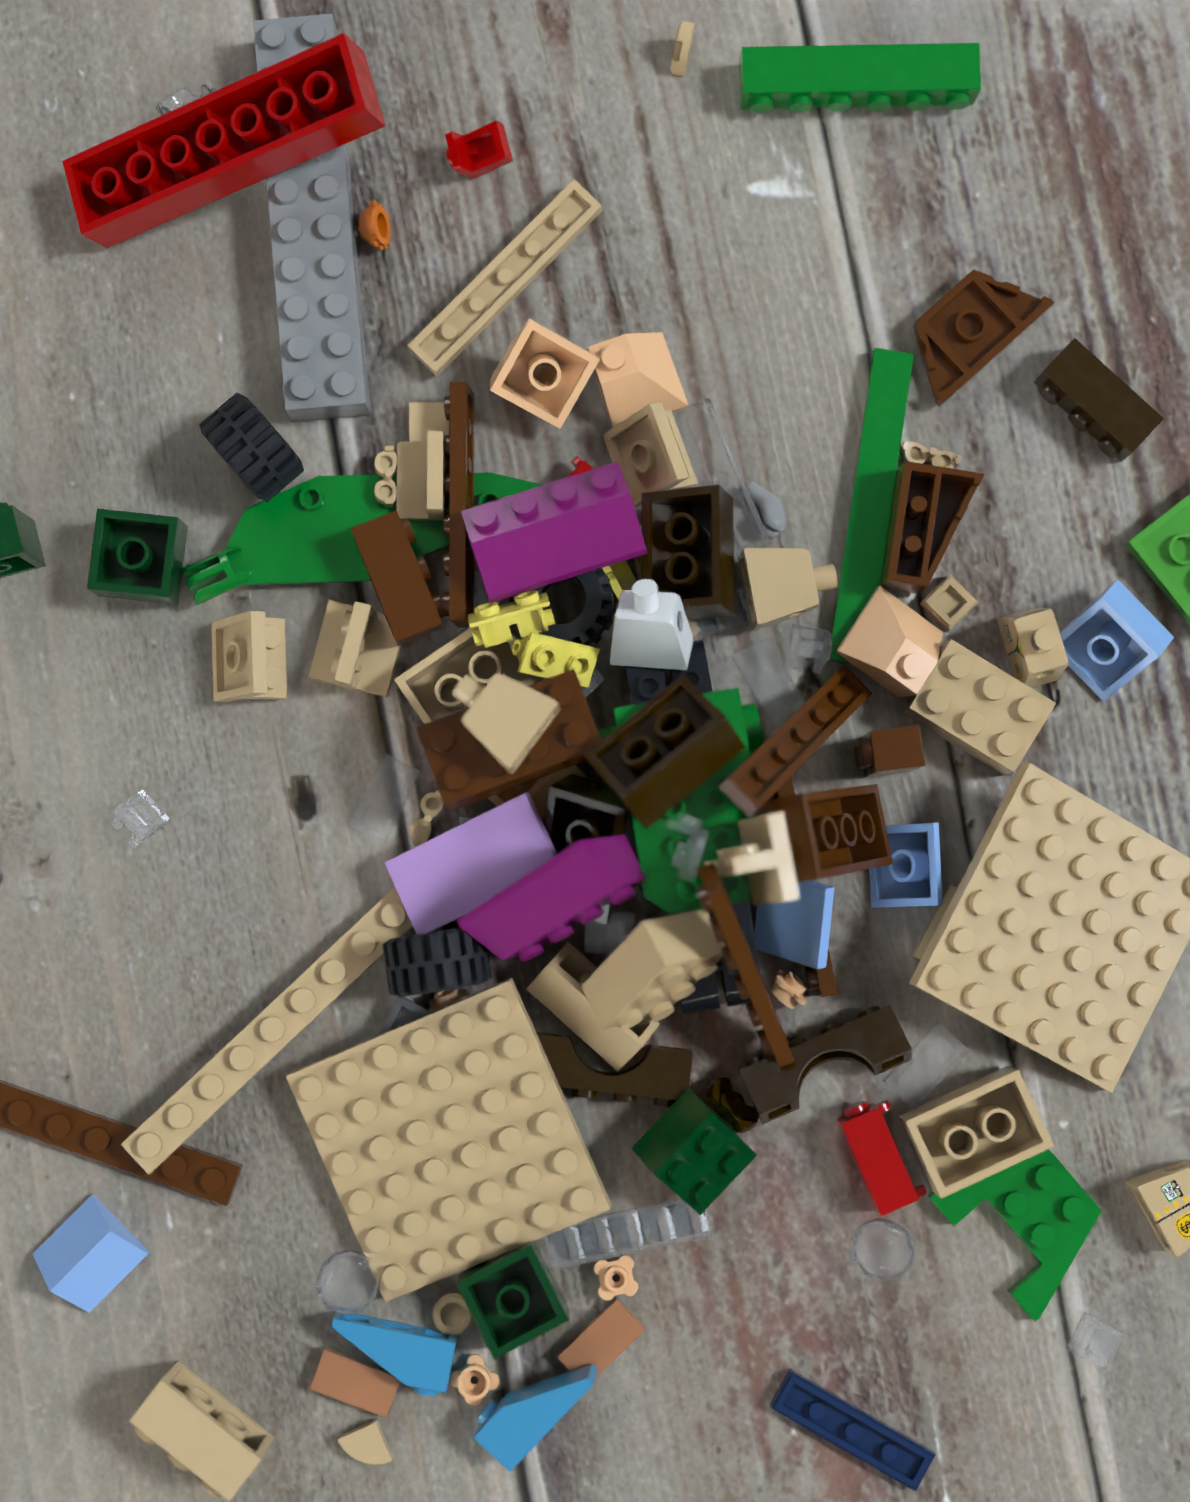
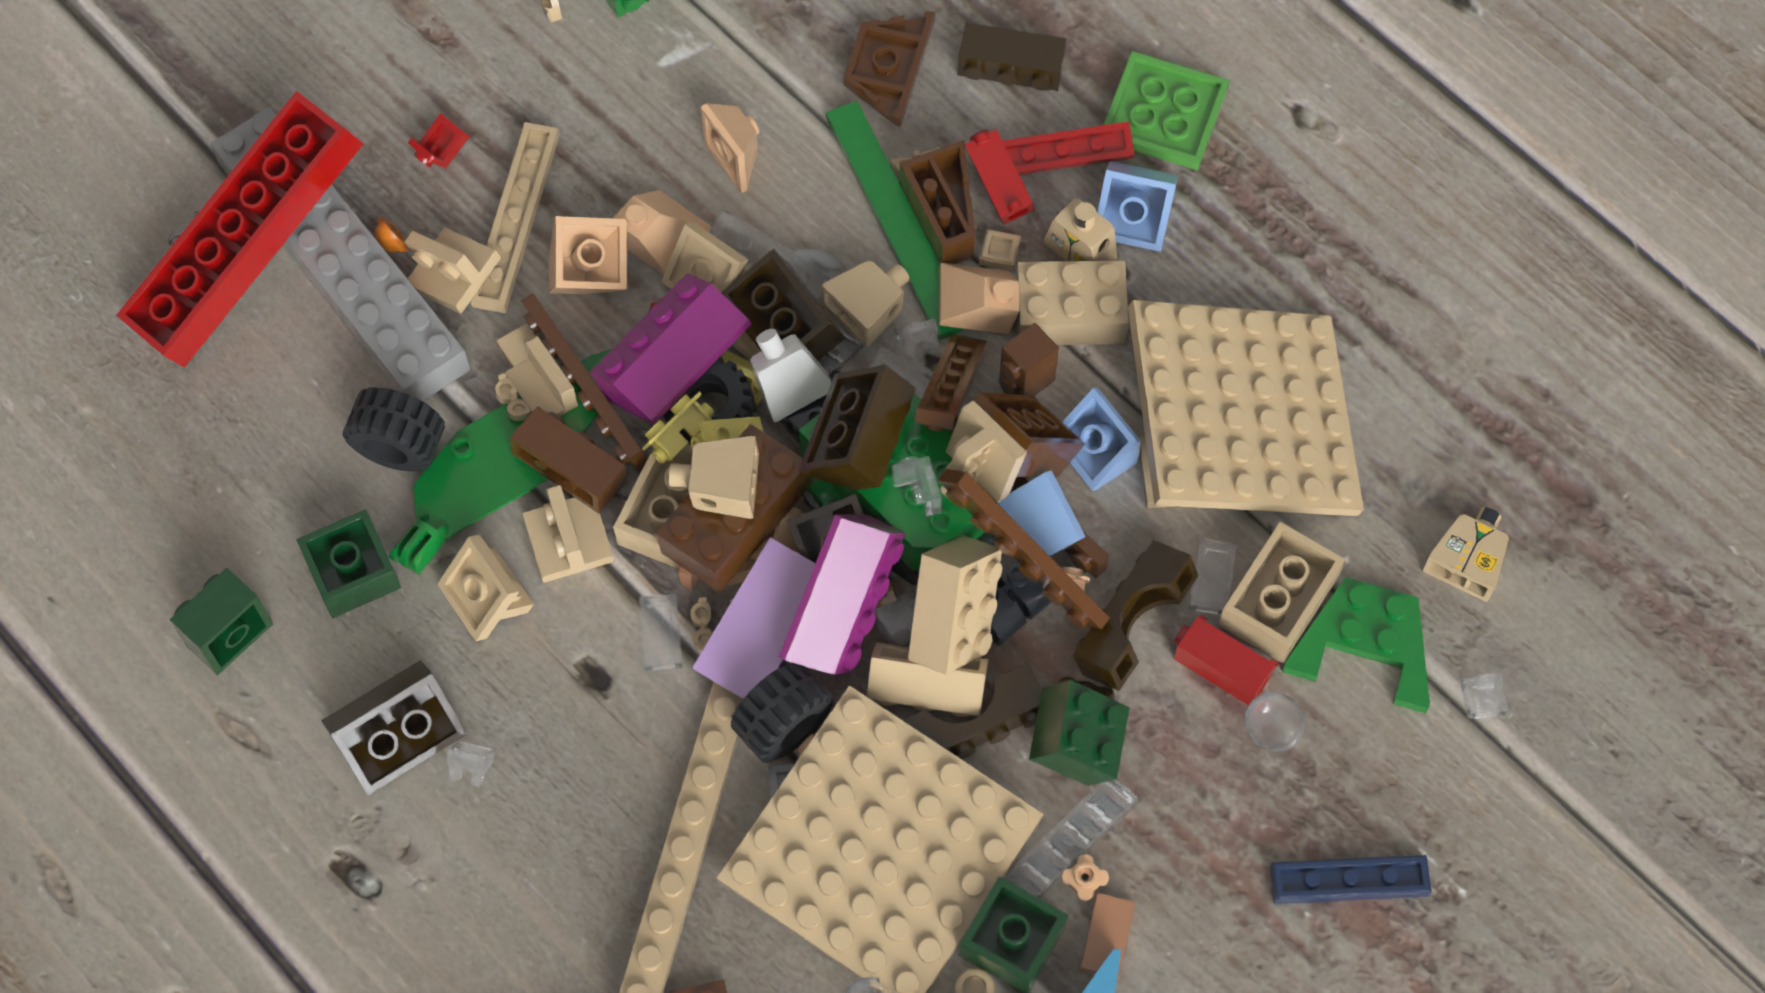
camera: 30 degrees left, 20 degrees down
none -> dark brown slope [321,660,467,795]
none -> tan bracket [405,227,501,314]
none -> light nougat slope [700,103,759,194]
none -> red brick [965,129,1035,225]
none -> red plate [1003,121,1134,176]

